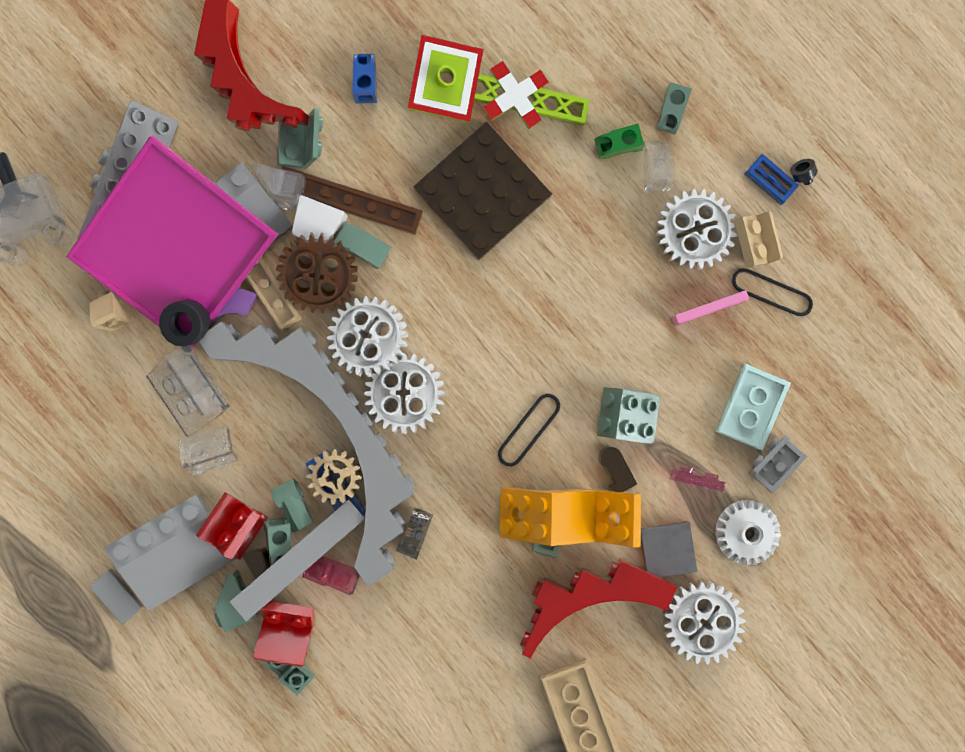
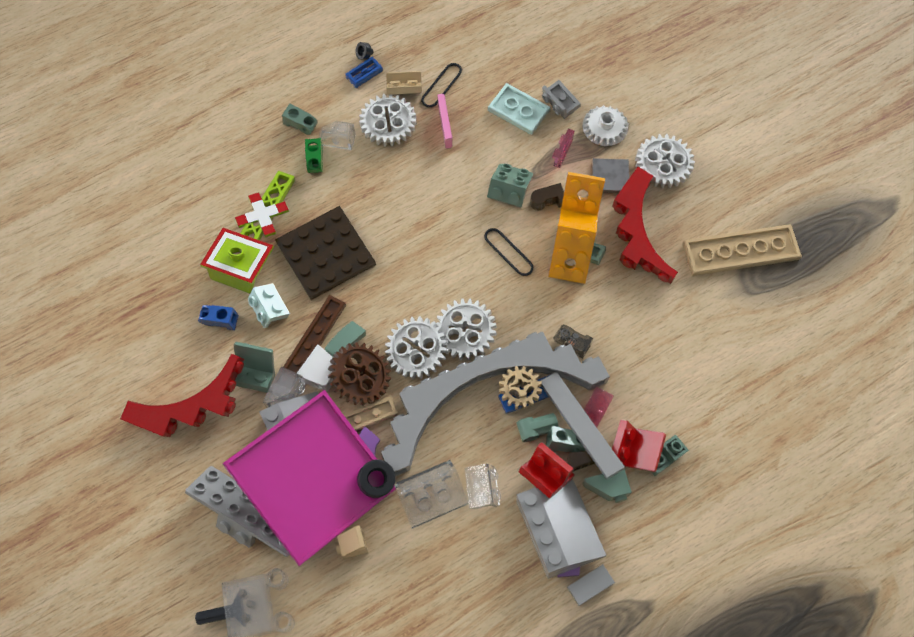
camera: 75 degrees left, 20 degrees down
none -> light aqua bracket [248,284,290,328]

